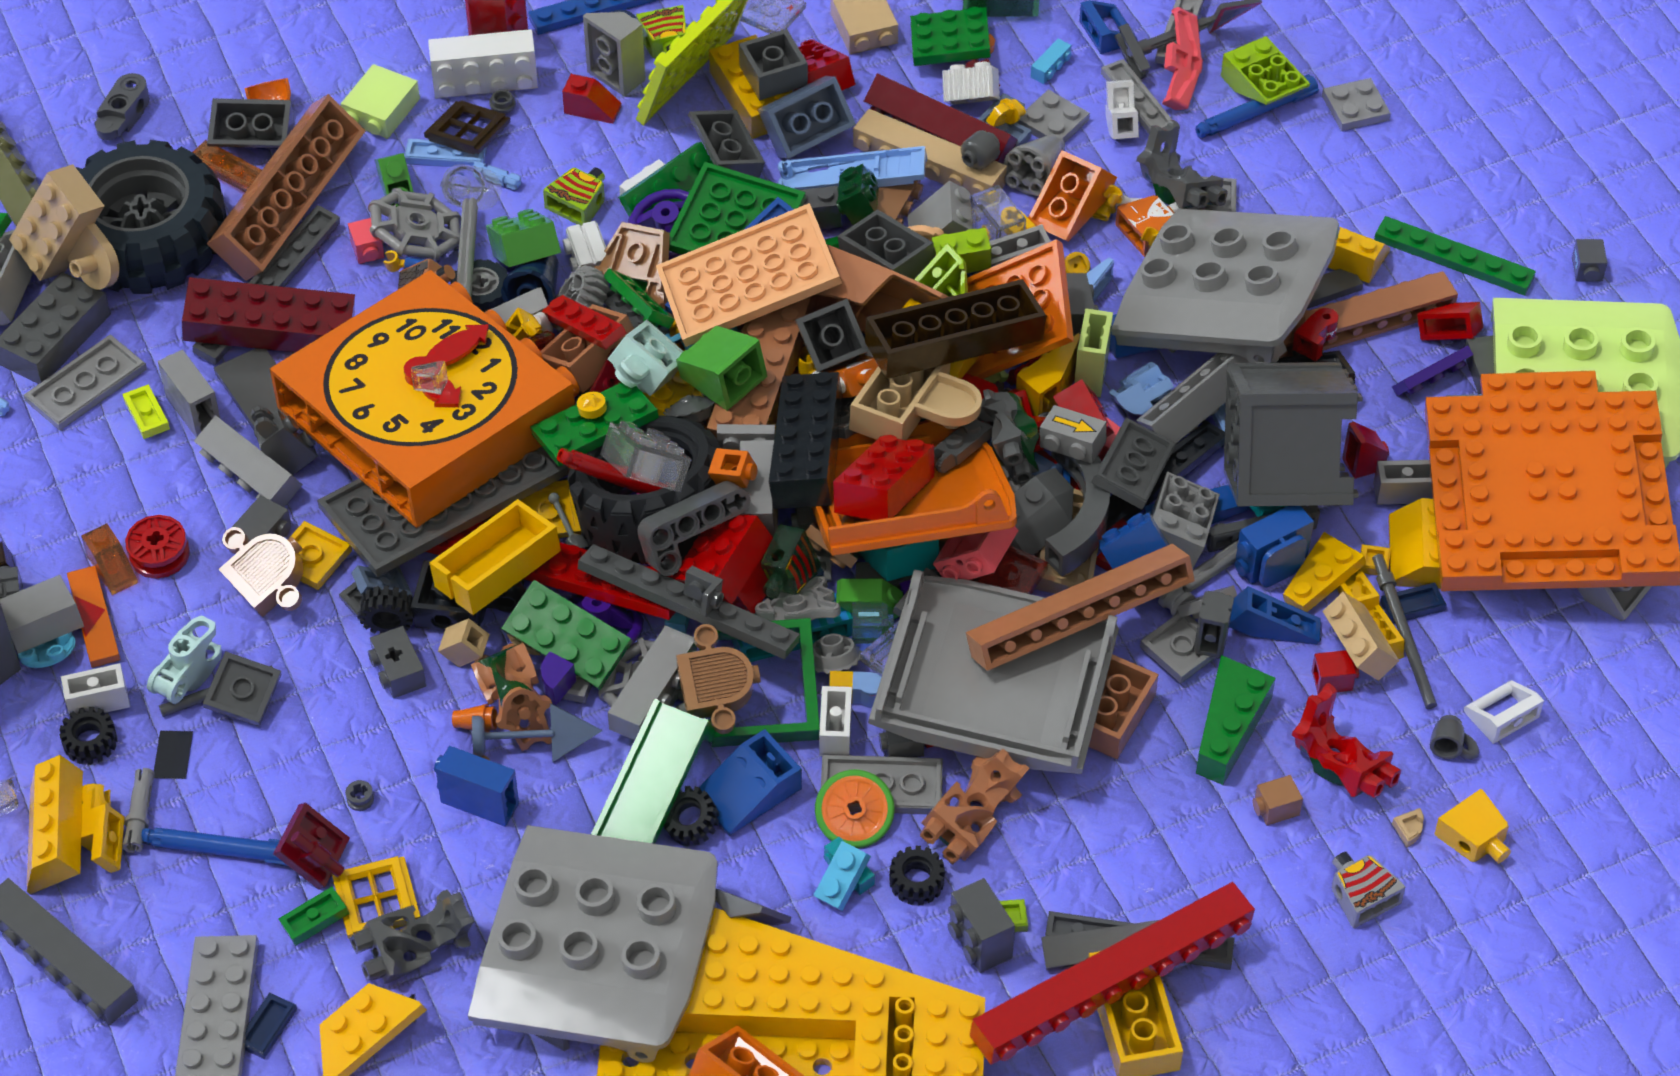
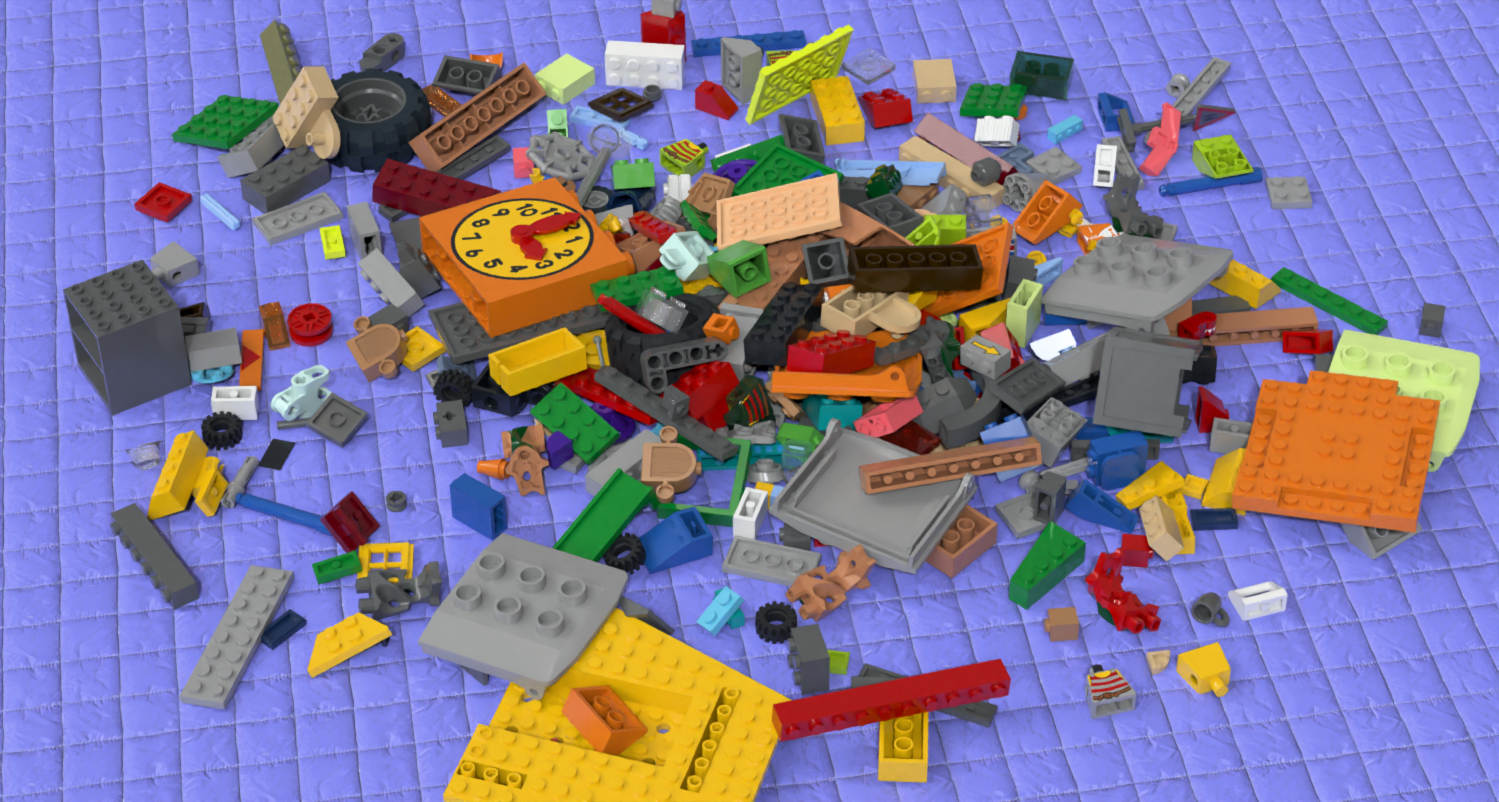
camera: 15 degrees right, 10 degrees down
clear slope [411,361,448,395] -> none
tan brick [438,618,490,667] -> none
sand blue piece [472,703,602,763] -> none
yellow tile [577,392,607,419] -> none
dark grey brick [739,29,808,100] -> none
sand blue brick [757,76,856,159] -> none
orange wheel [815,769,895,848] -> none
yellow piece [986,98,1026,127] -> none
dark grey bar [1372,554,1437,709] -> none
dark purple plate [1392,345,1473,396] -> none

